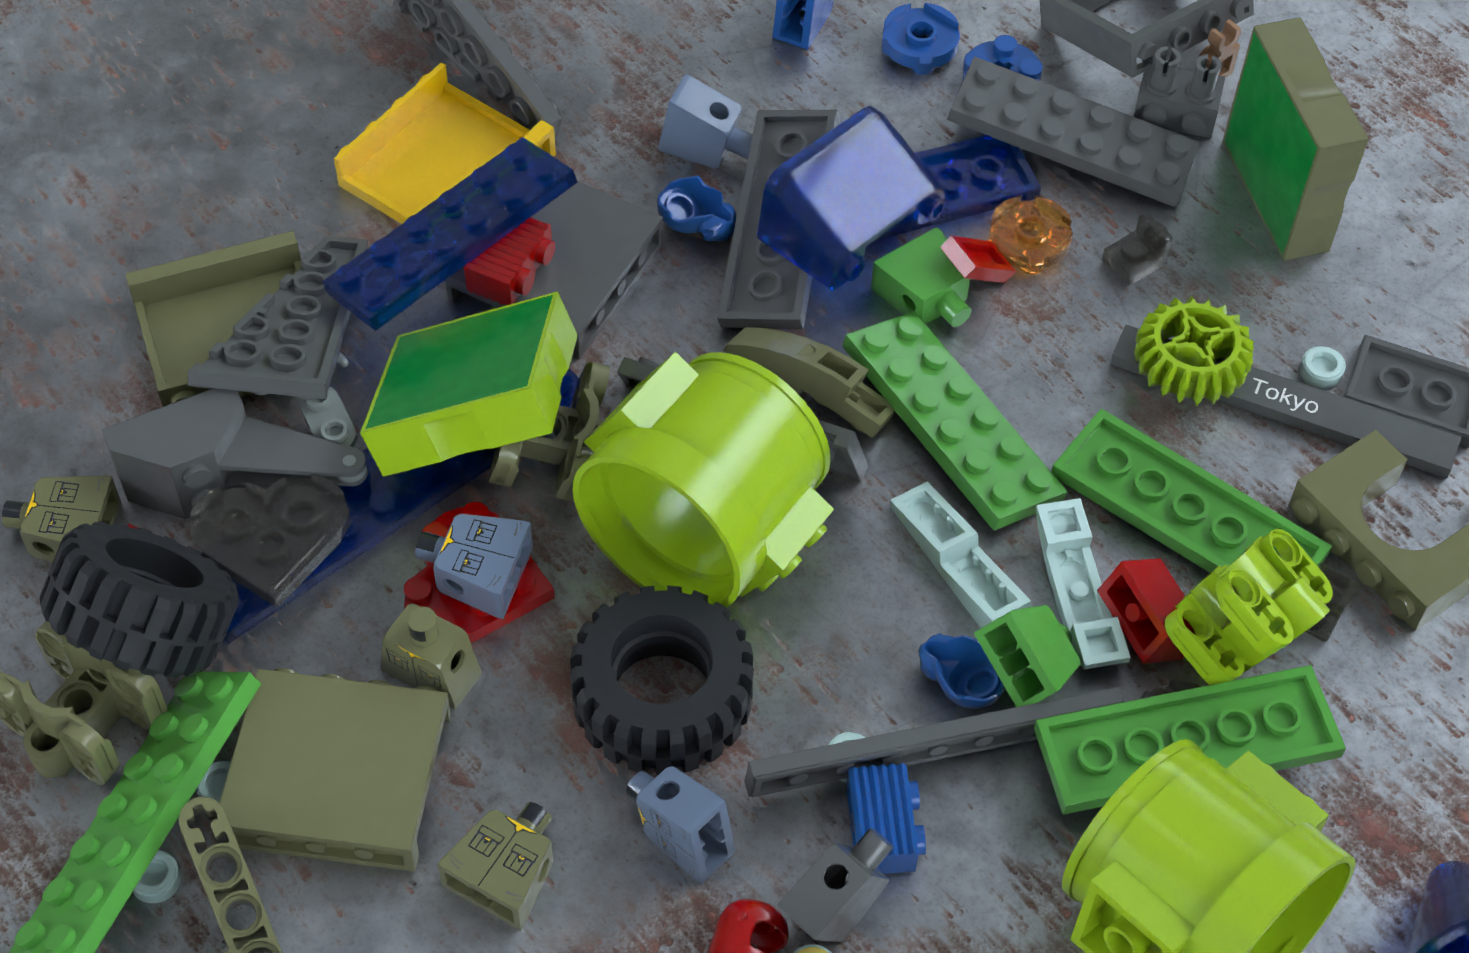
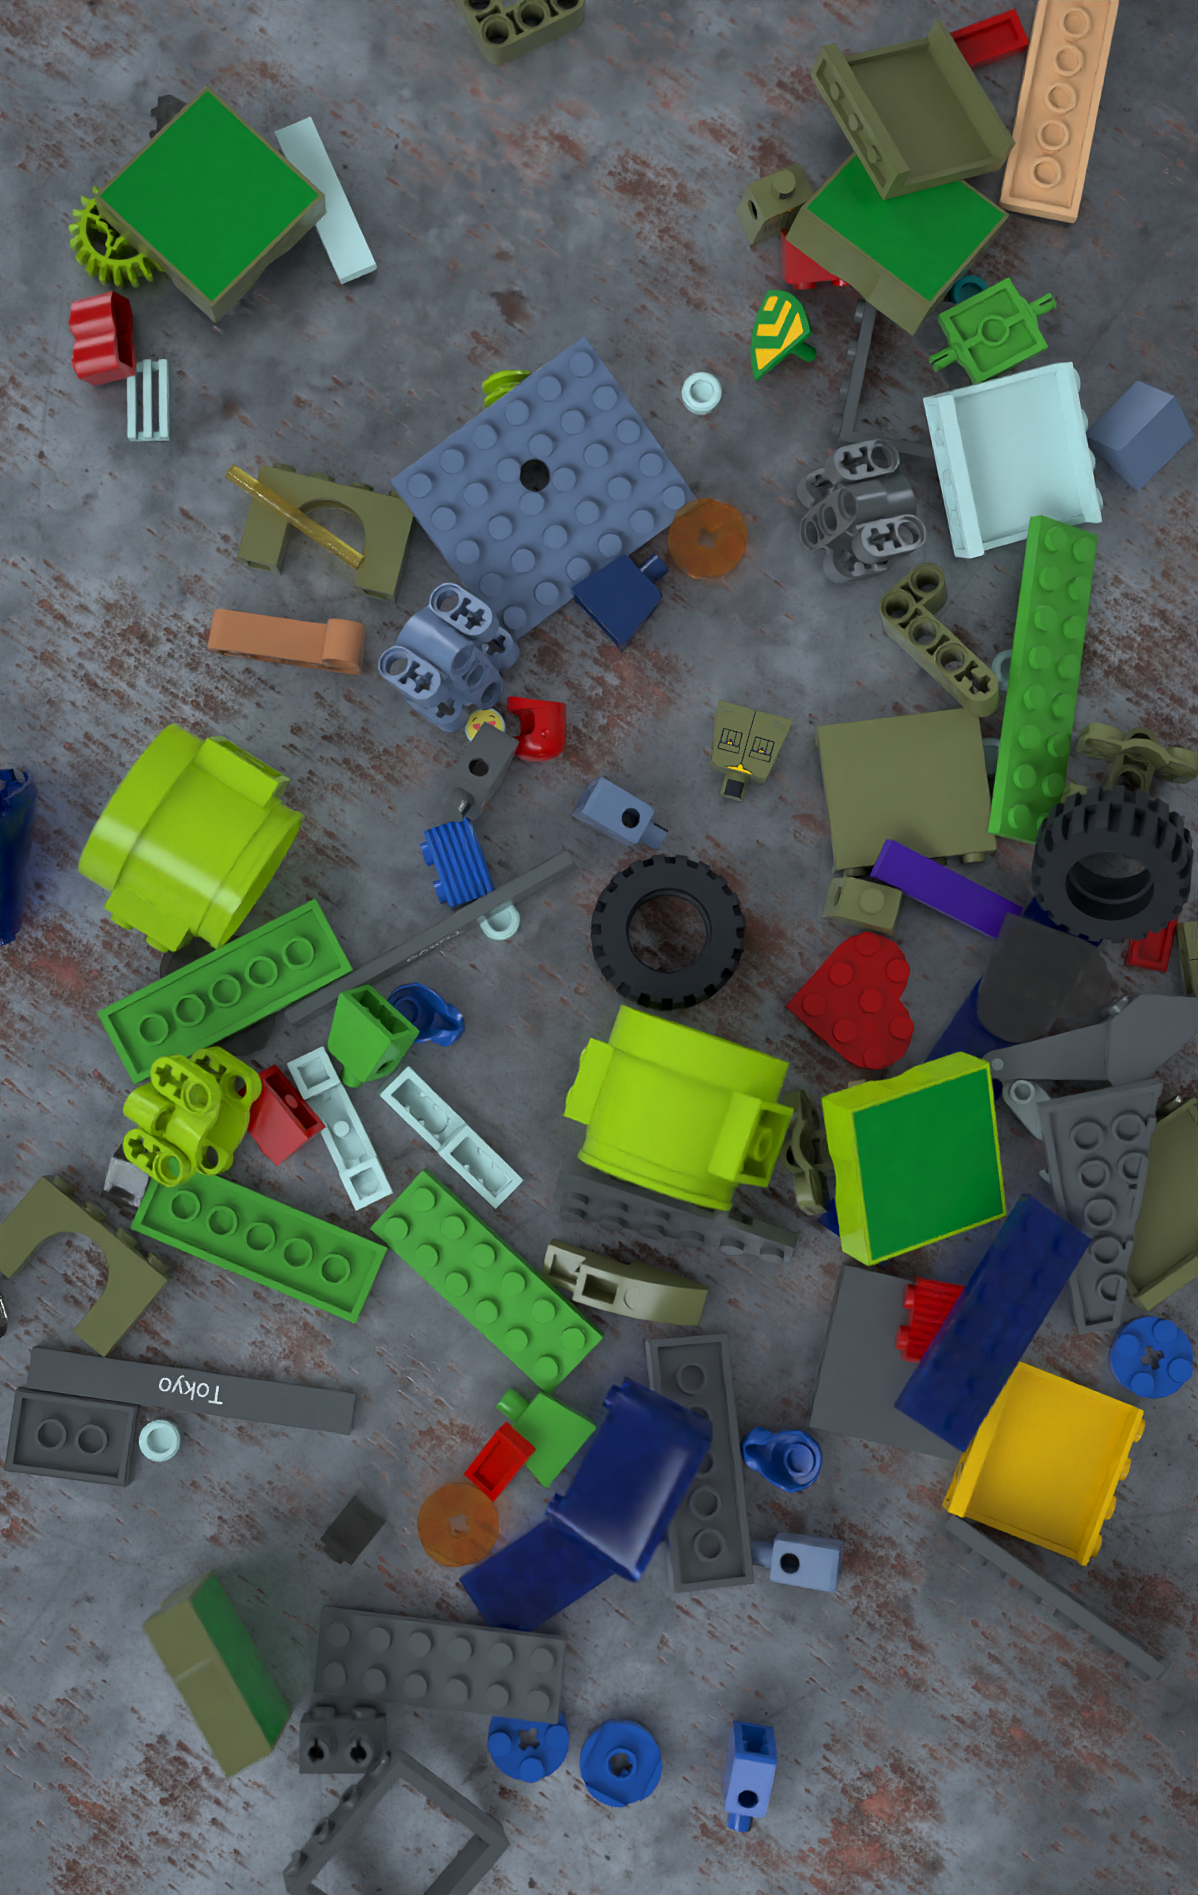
camera: 160 degrees right, 30 degrees up
sand blue torso [415,514,533,619] -> none
lime gear [1134,295,1254,406] -> none
medium nougat plate [1199,19,1241,77] -> none
none -> dark purple tile [870,839,1023,944]
none -> blue plate [1108,1315,1193,1399]

